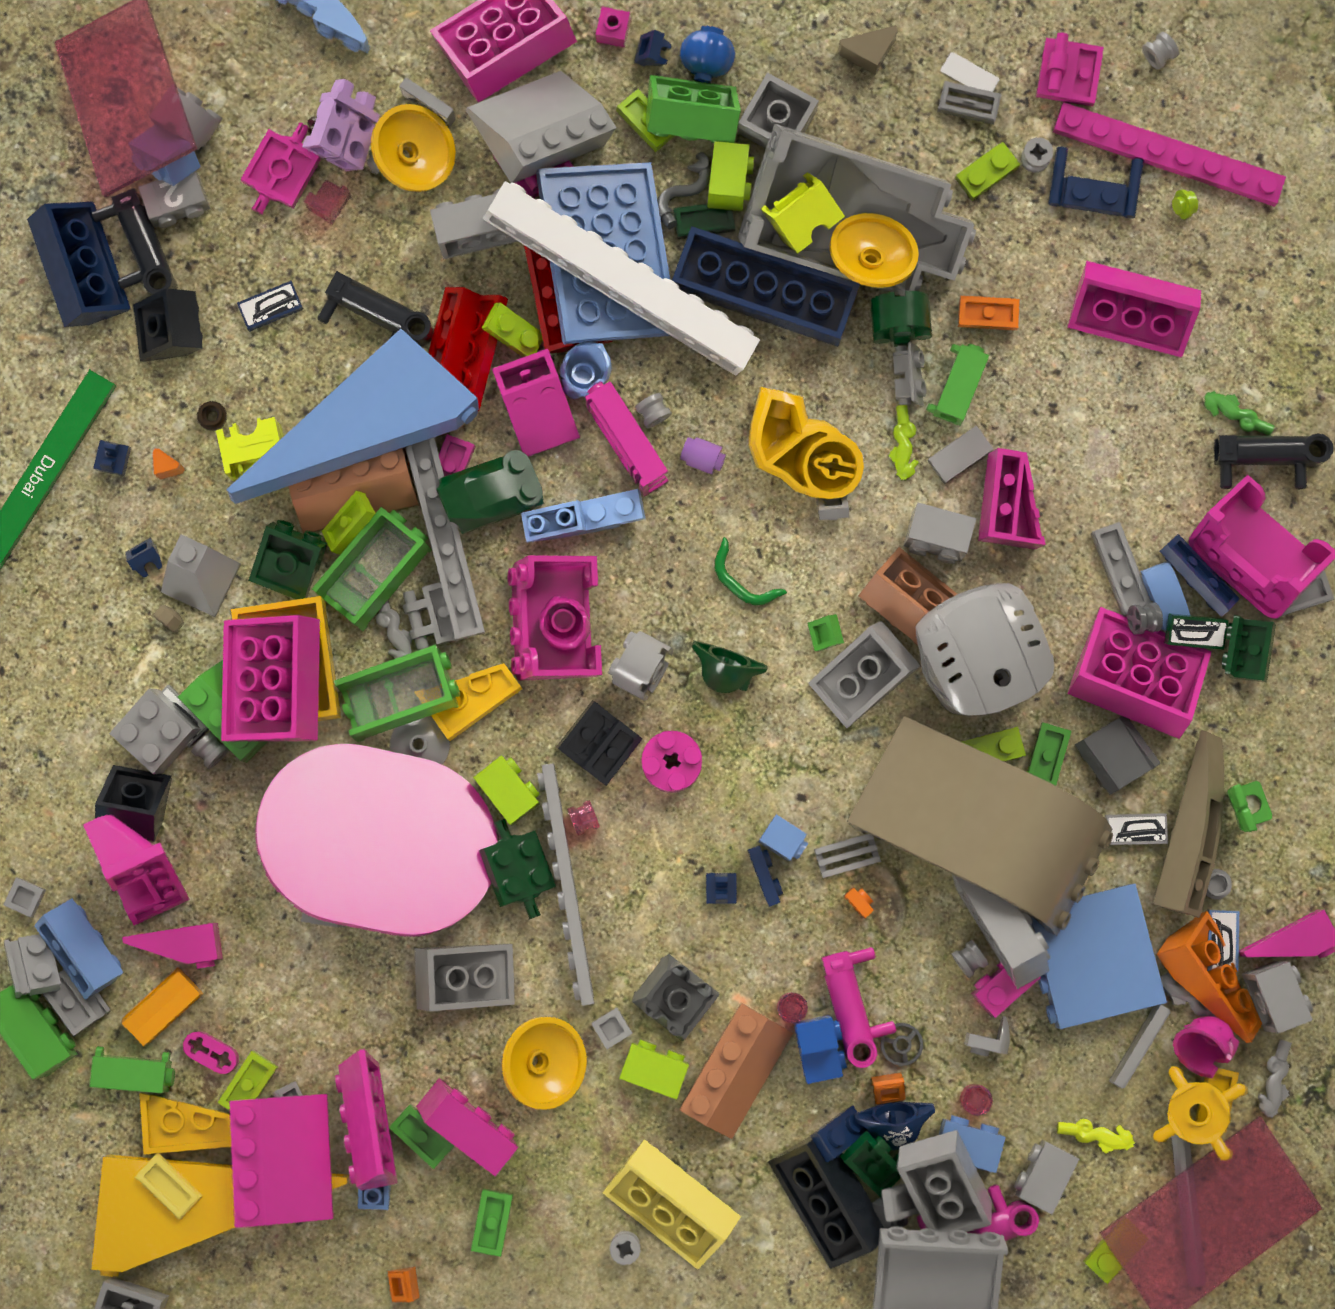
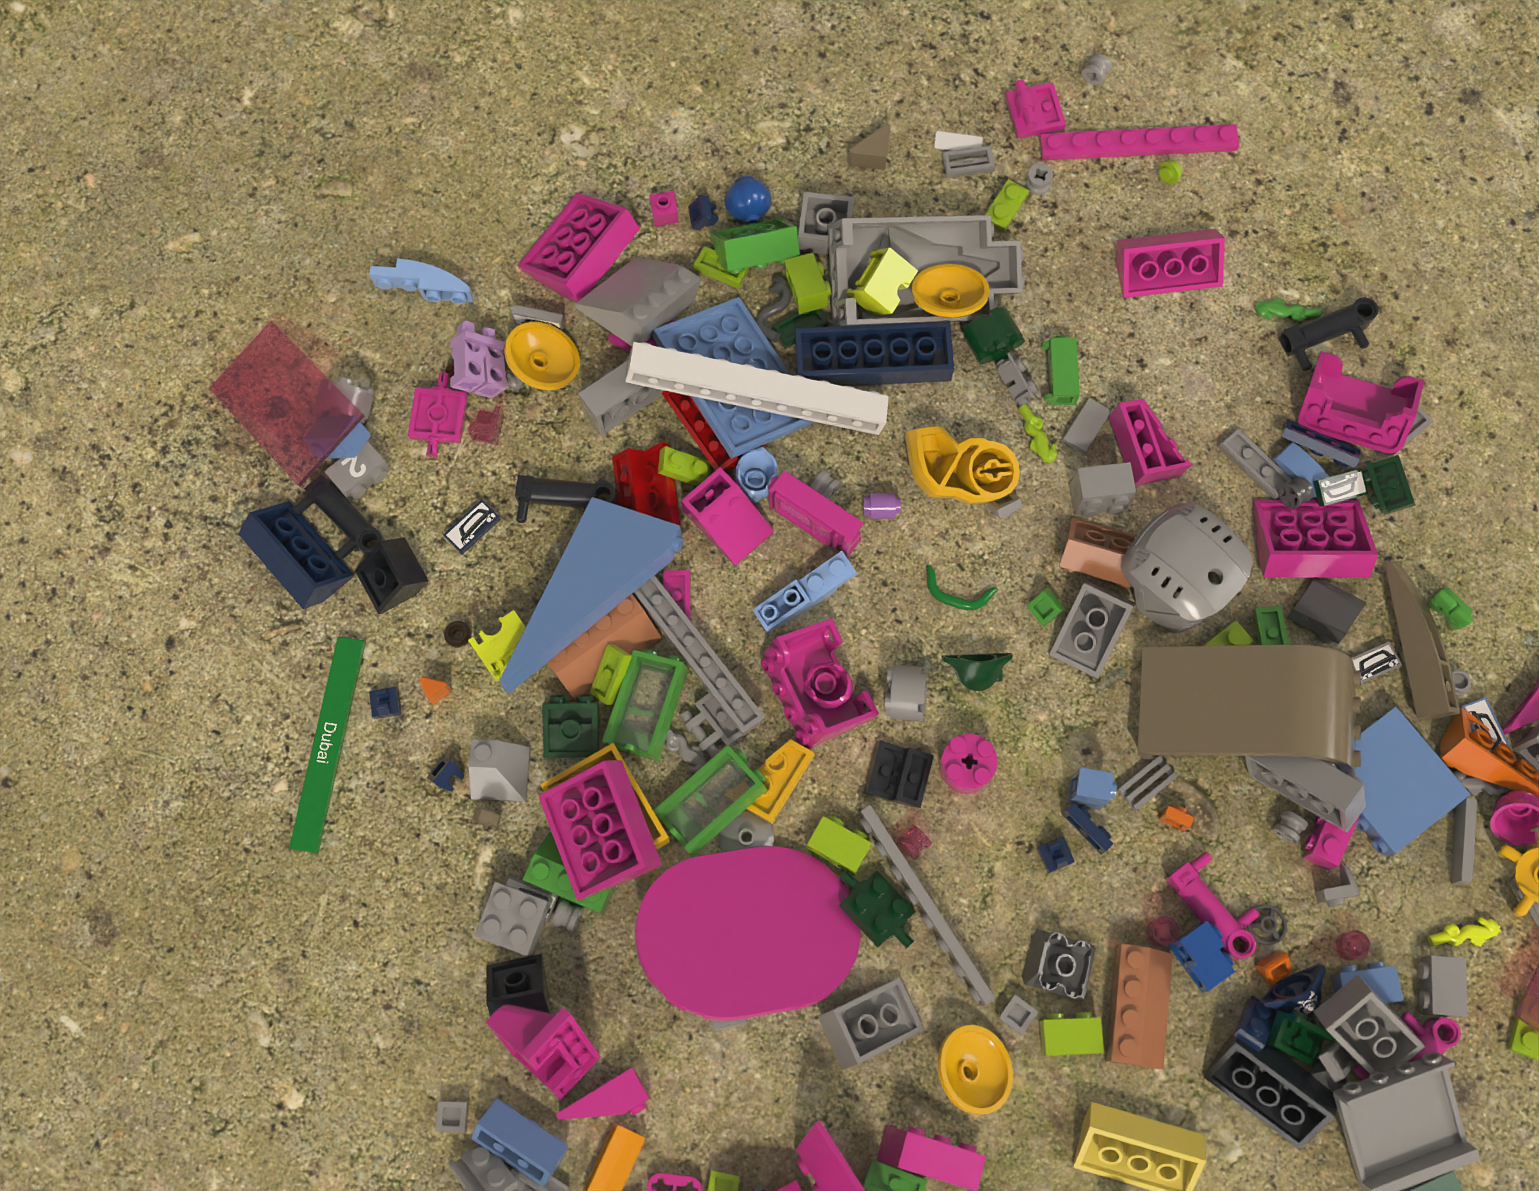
camera: 25 degrees left, 10 degrees down
dark green slope [436,450,544,534] -> none
orange plate [958,295,1020,331] -> none
dark blue plate [1048,147,1144,219] -> none

